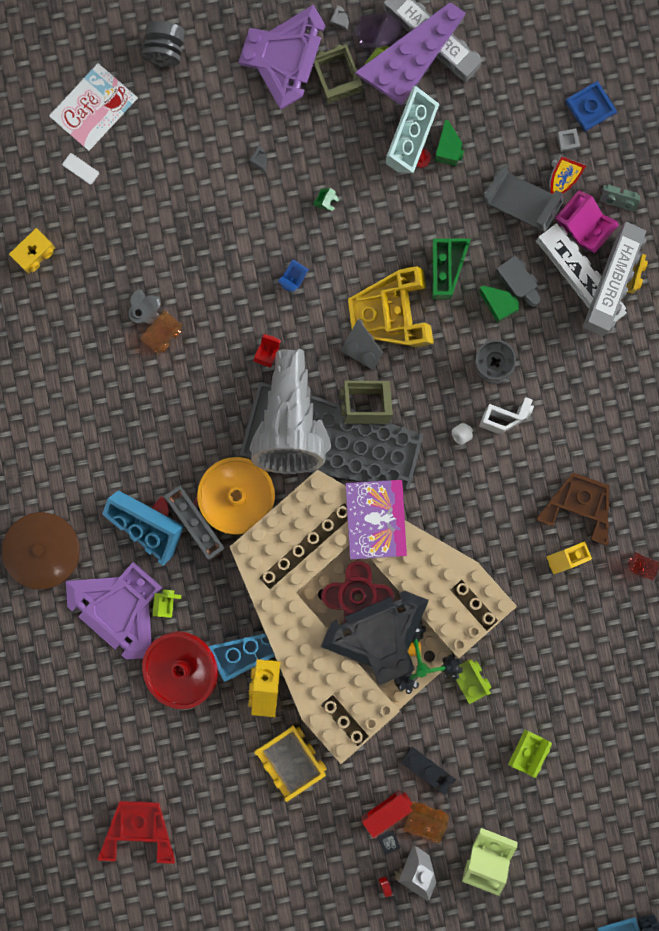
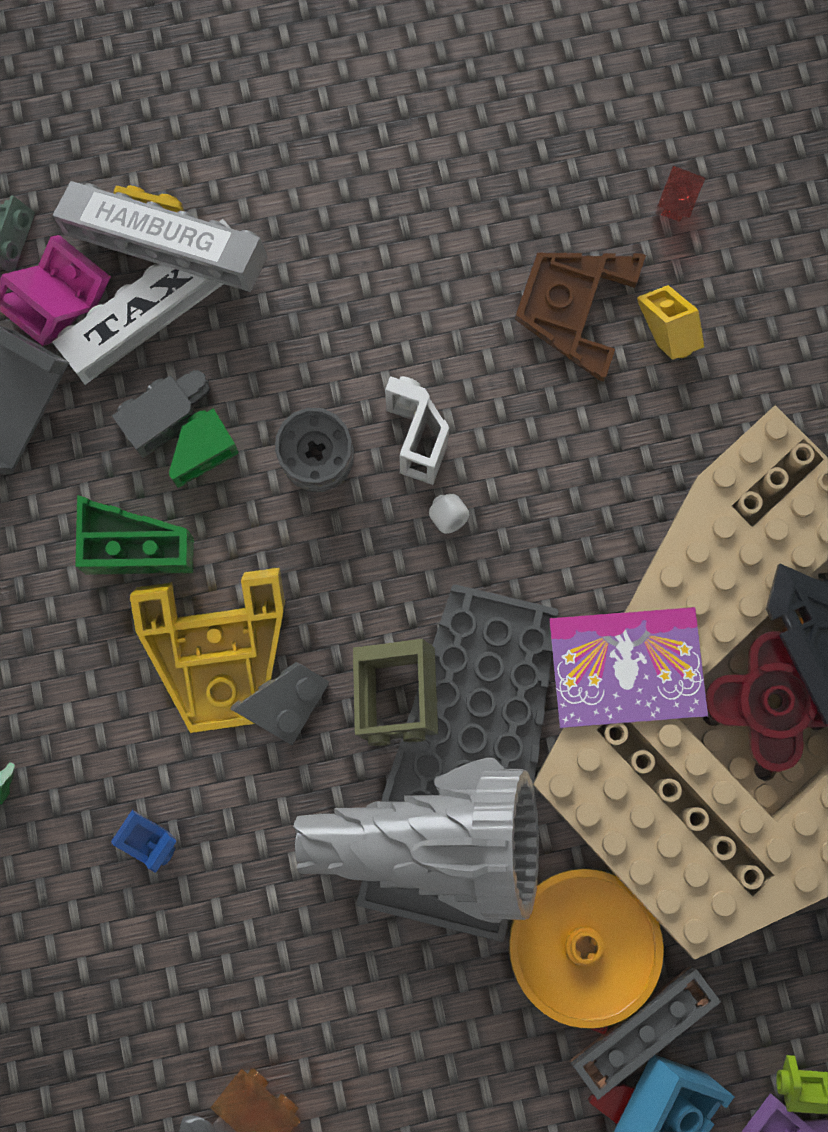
camera: 90 degrees left, 5 degrees down
red bracket [253,334,281,368] -> none

